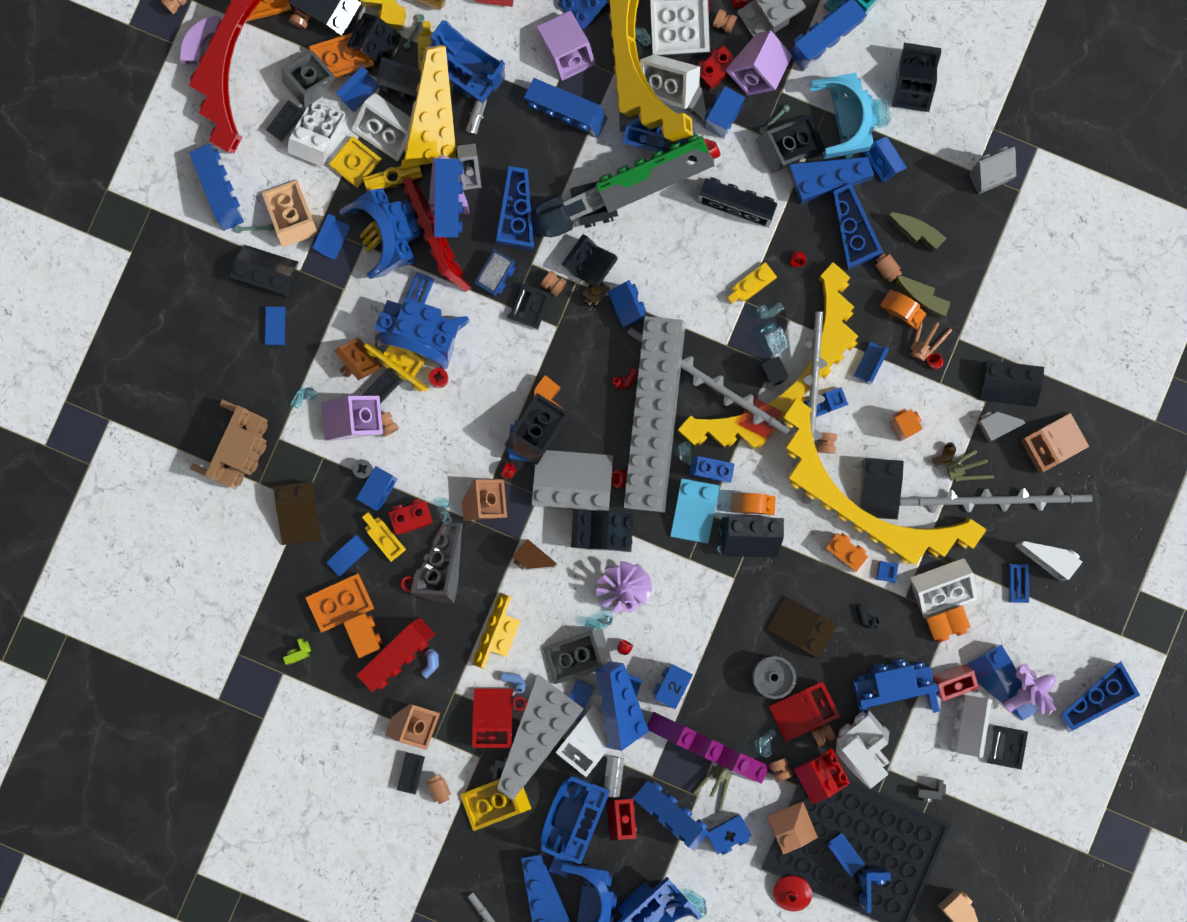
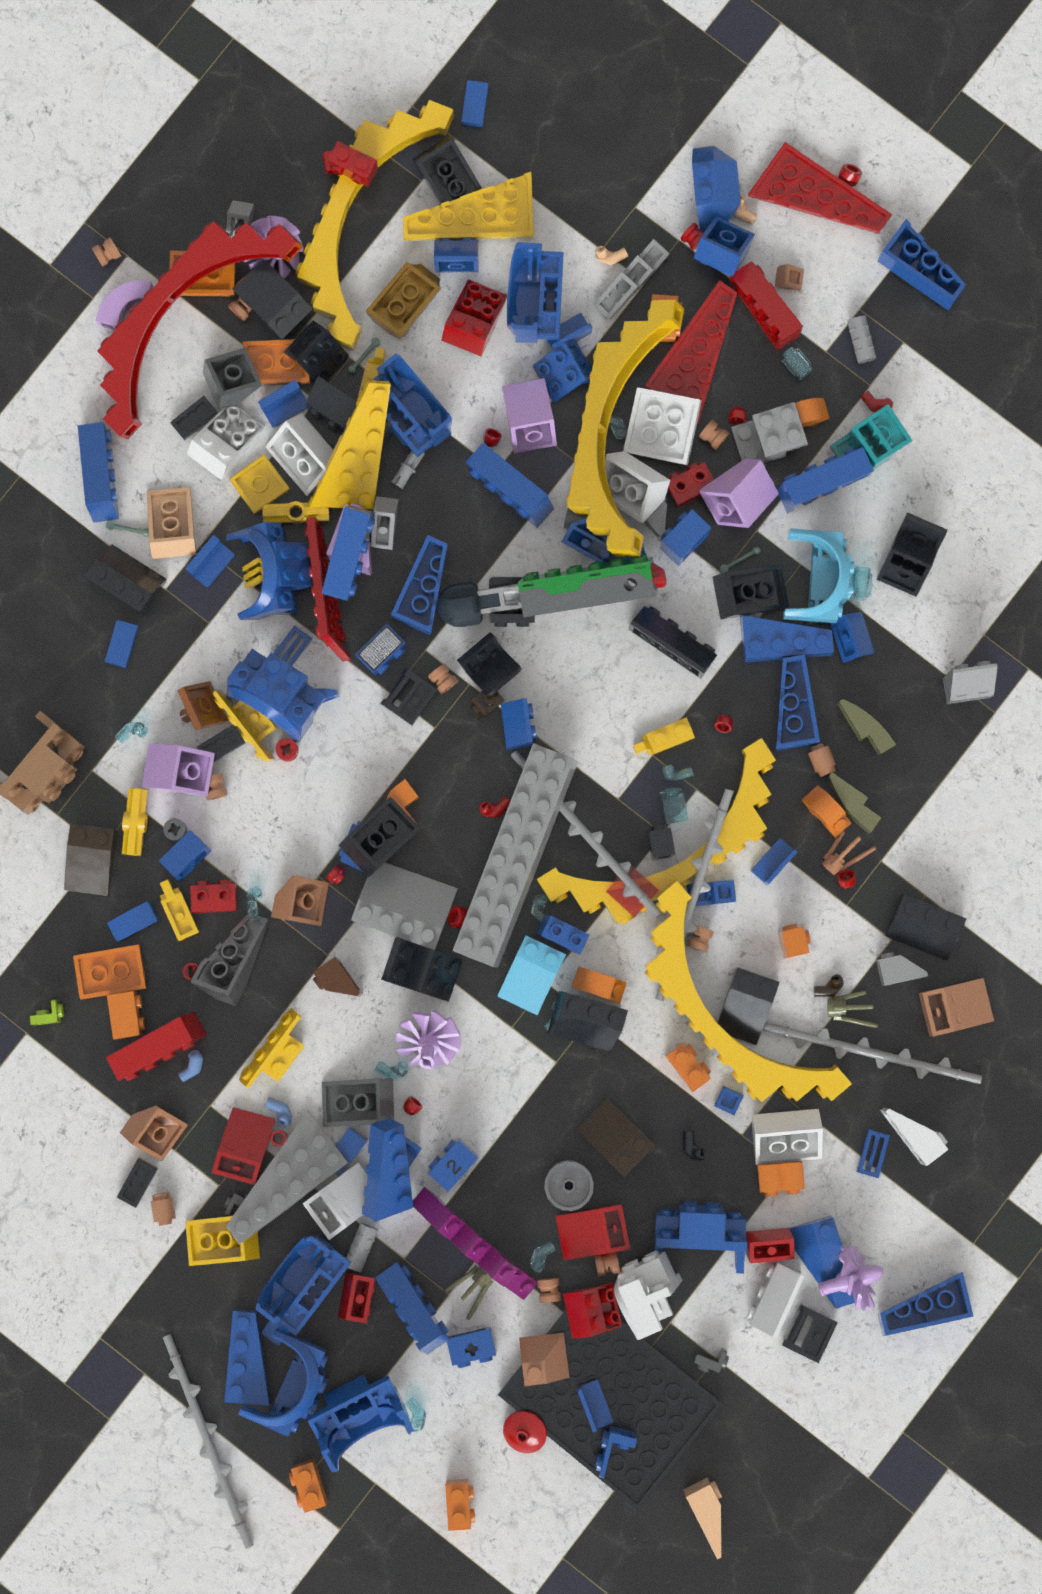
camera: 20 degrees right, 0 degrees up
none -> yellow piece [122,788,148,856]
none -> red hinge [483,428,502,447]

